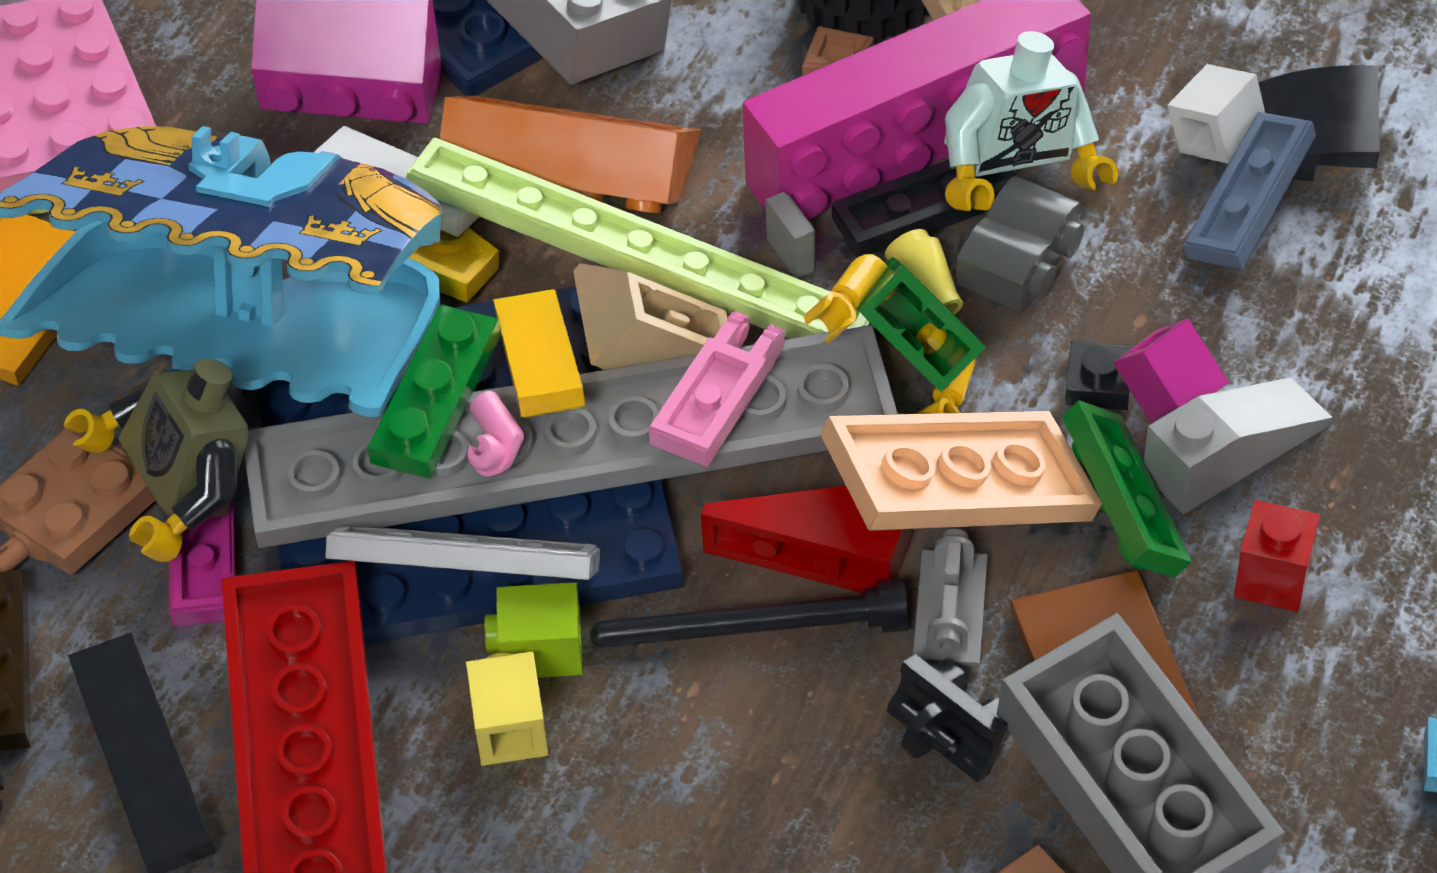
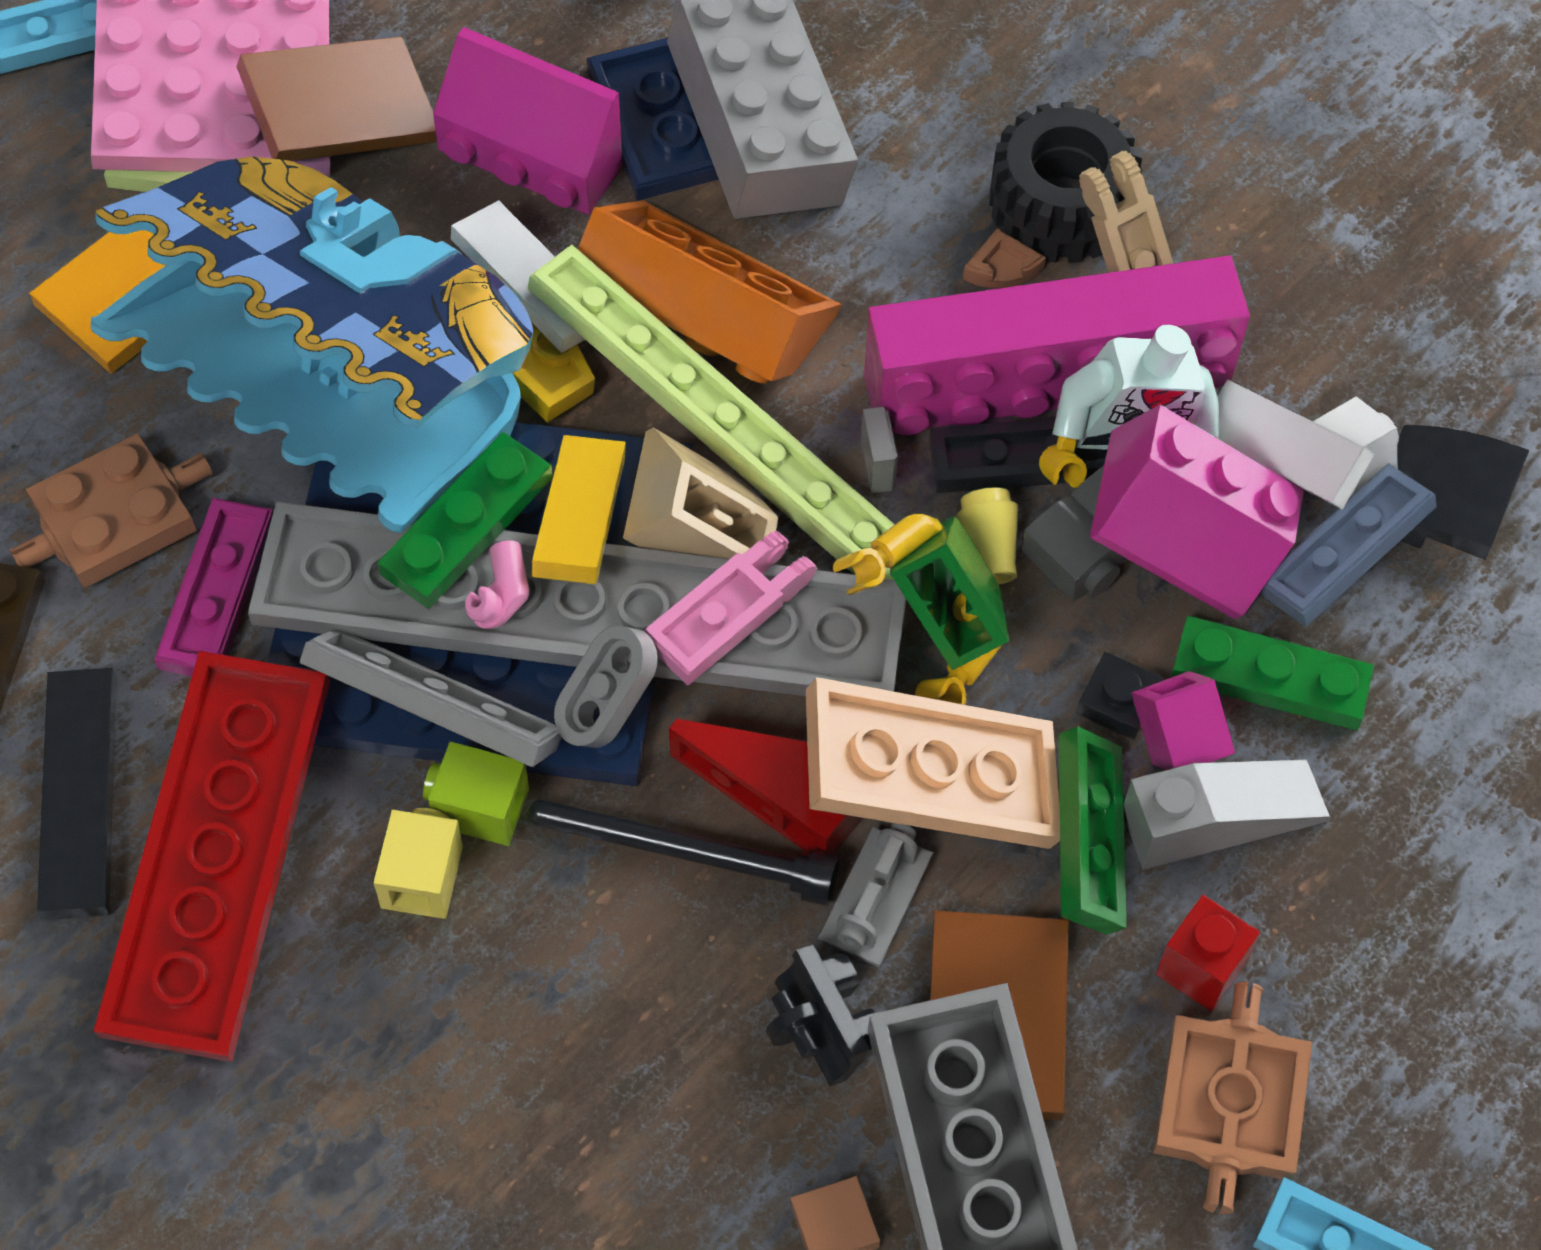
camera: 15 degrees right, 10 degrees up
torso [64,358,249,562] -> none
none -> tile [236,36,437,161]
none -> light grey plate [554,625,657,748]
none -> dark pink slope [1090,405,1304,619]
none -> nougat plate [1153,982,1312,1214]
none -> green plate [1171,615,1374,731]
none -> white tile [1217,379,1375,510]

